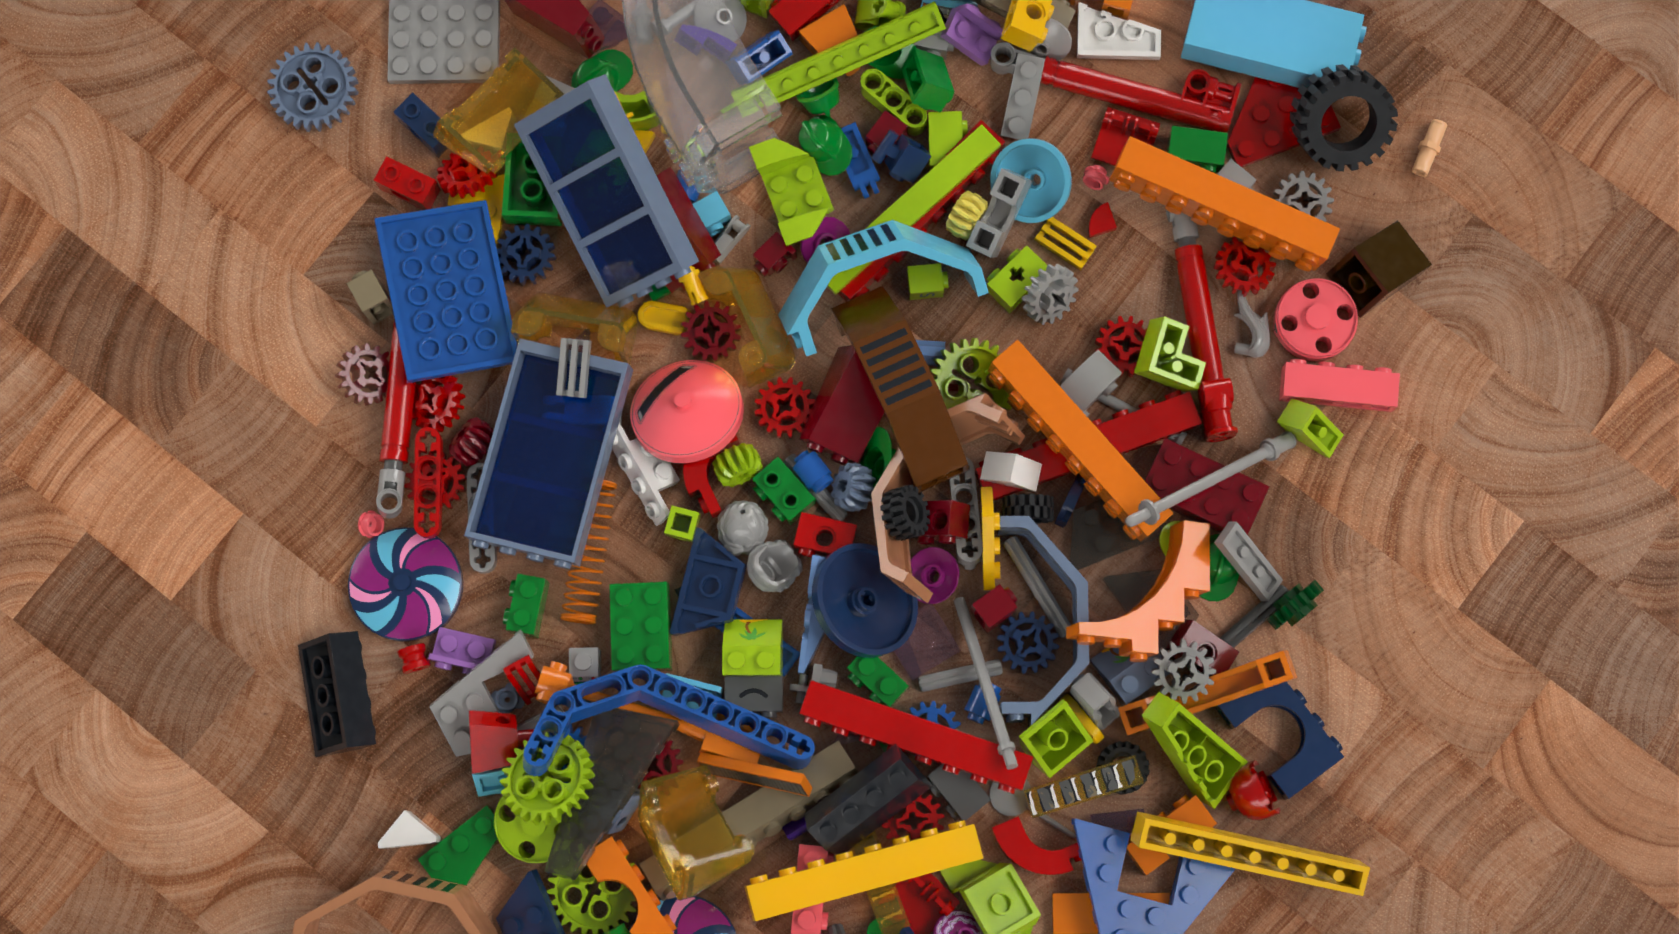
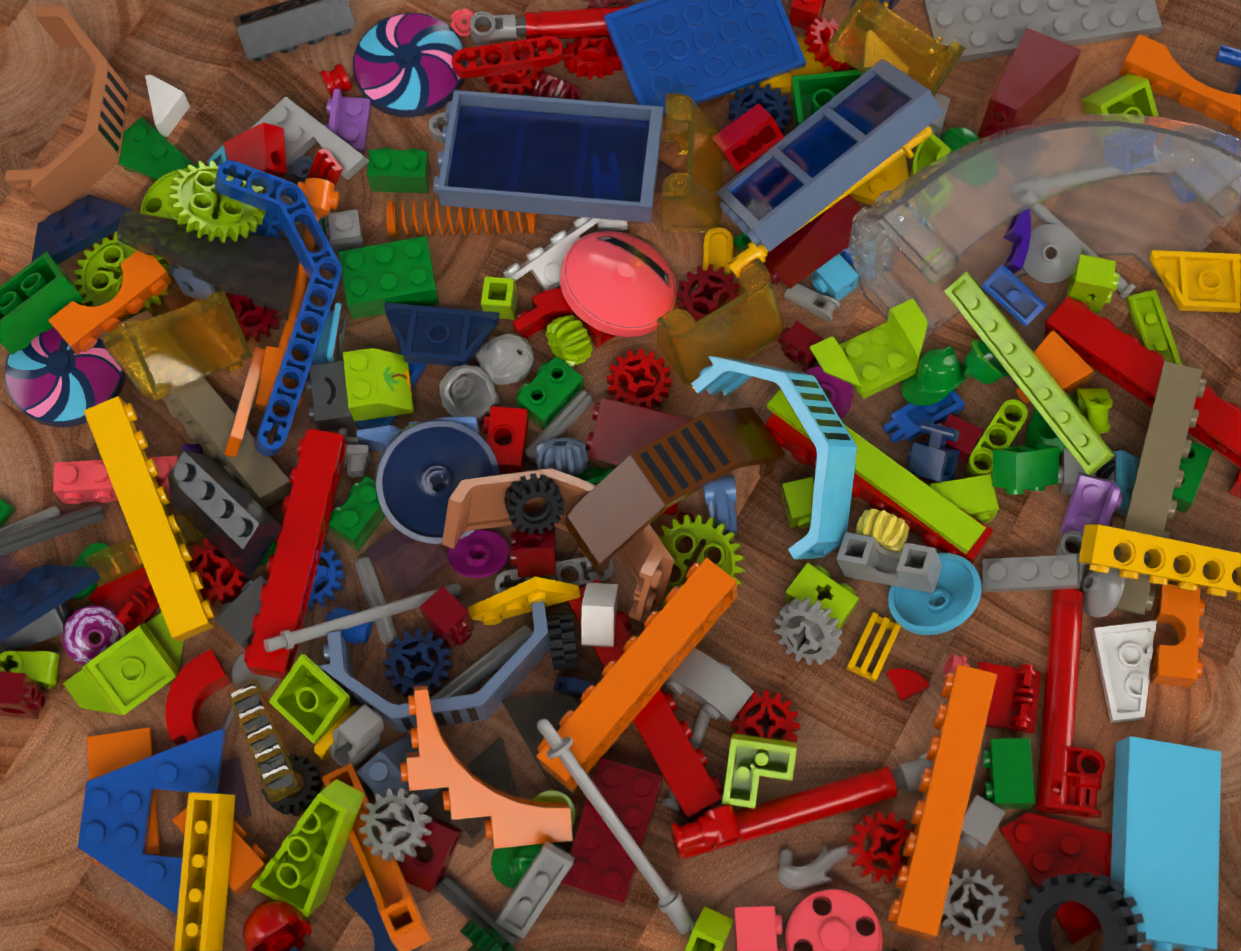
camera: 80 degrees right, 10 degrees down
light grey tile [556,338,592,398] -> none
blue brick [793,450,834,494] -> none
none -> red brick [711,103,785,172]

